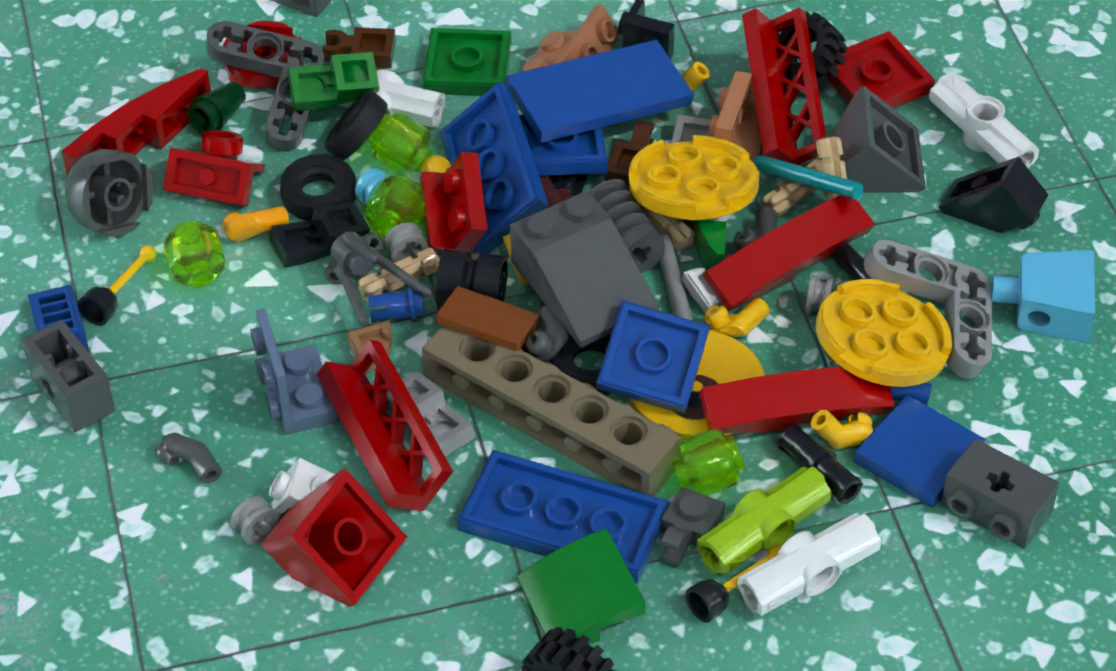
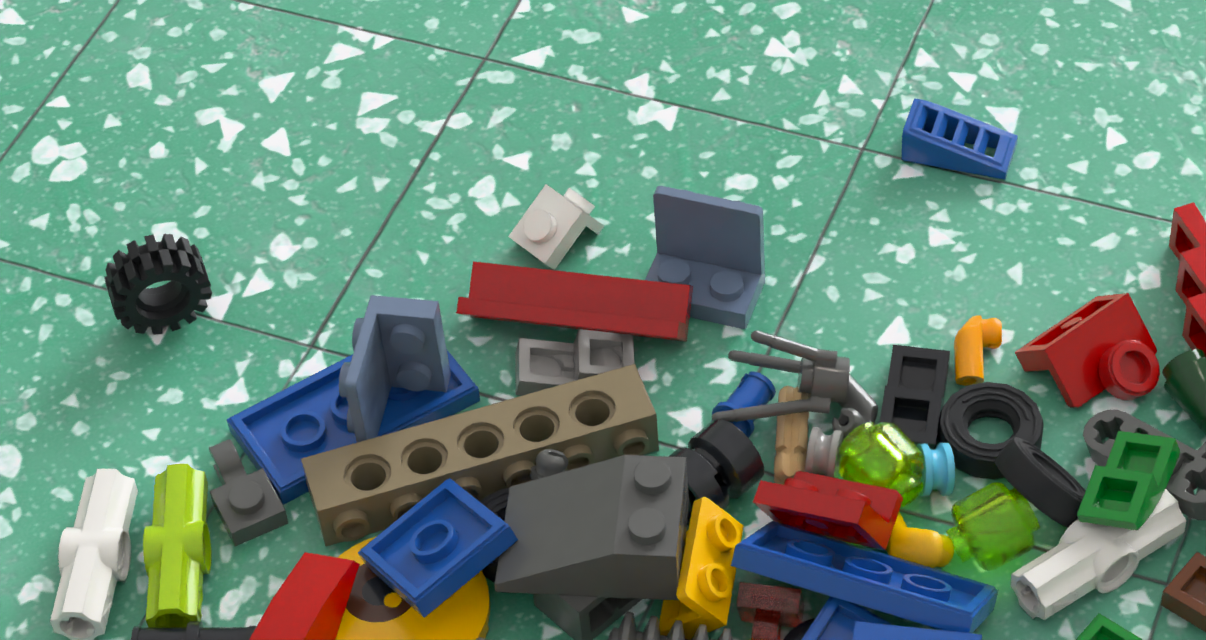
camera: 130 degrees right, 0 degrees up
dark grey brick [21,319,115,432] -> none
dark grey cylinder [65,149,154,237] -> none
black hinge [77,245,157,326] -> none
dark grey arm [155,432,222,484] -> none
clear neon green head [164,221,226,288] -> none
light grey bush [230,496,279,545] -> none
red slope [261,469,407,607] -> none
medium nougat tile [347,321,393,374] -> none
dark orange panel [436,286,540,355] -> none
green slope [517,528,646,644] -> none
clear neon green head [672,429,746,496] -> none
black hinge [685,545,782,623] -> none
none -> sand blue bracket [339,295,451,442]

